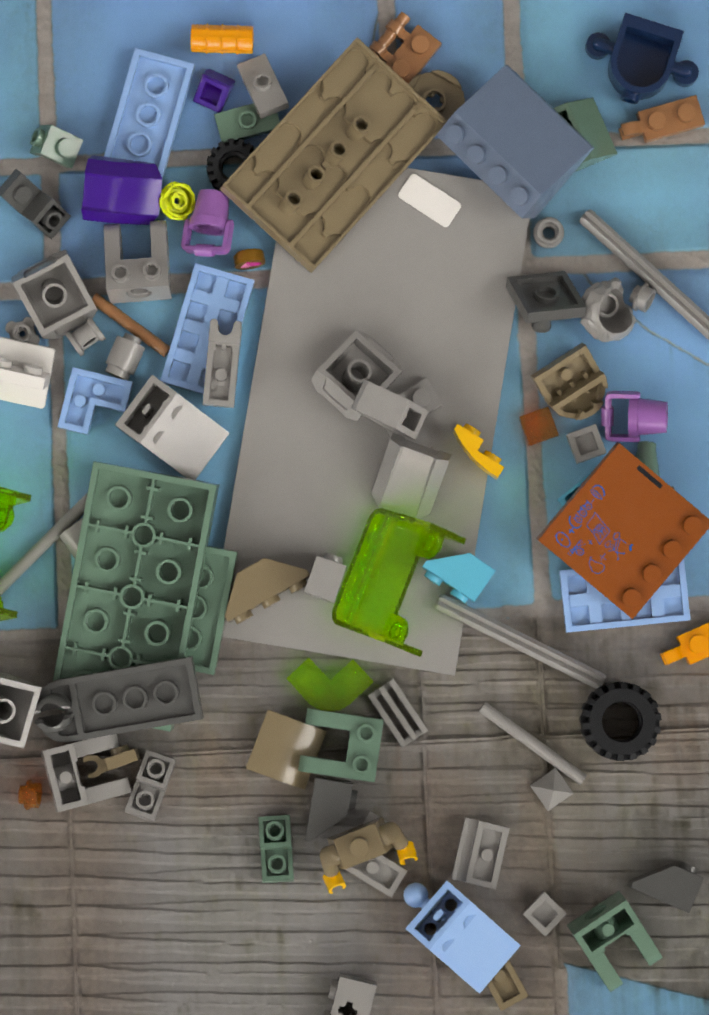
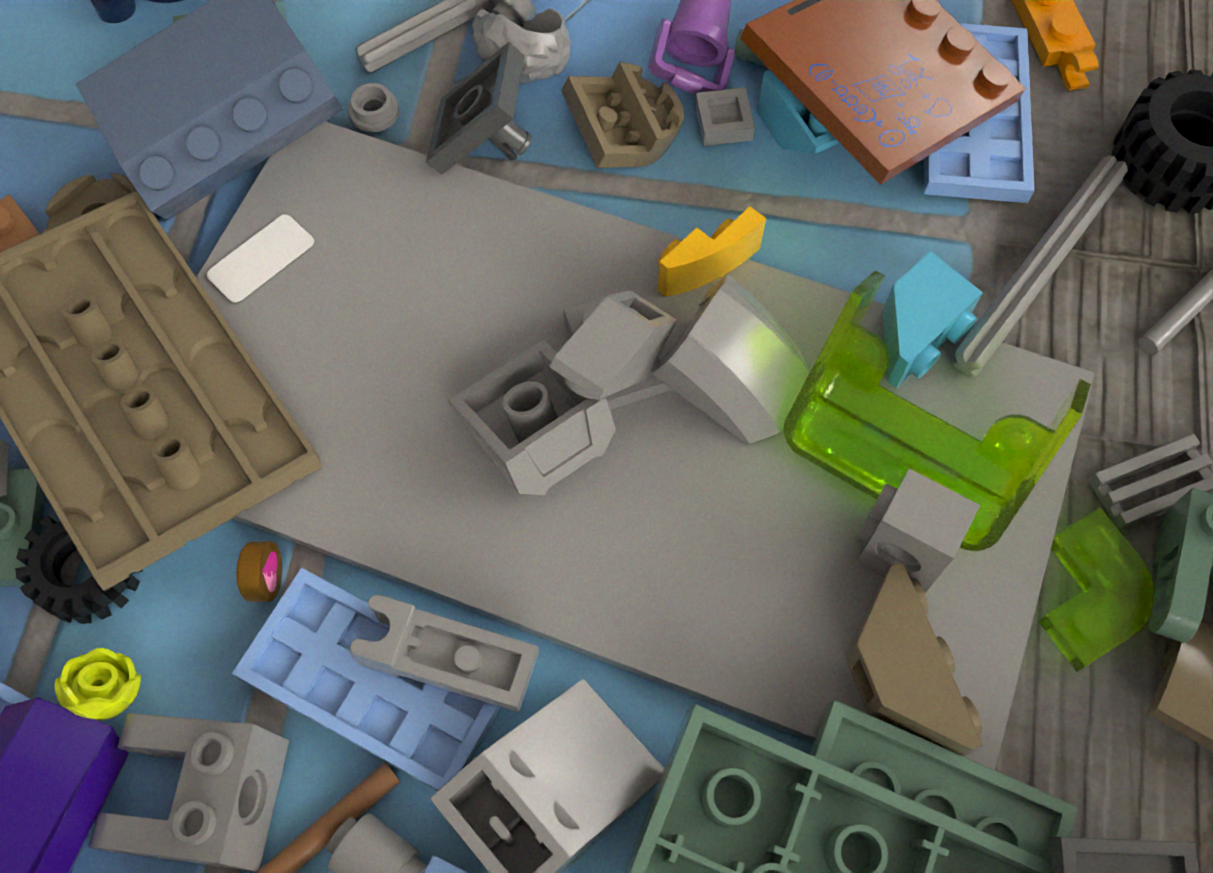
camera: 80 degrees left, 20 degrees down
medium lavender piece [181,189,234,257] -> none
clear orange plate [519,406,559,447] -> none

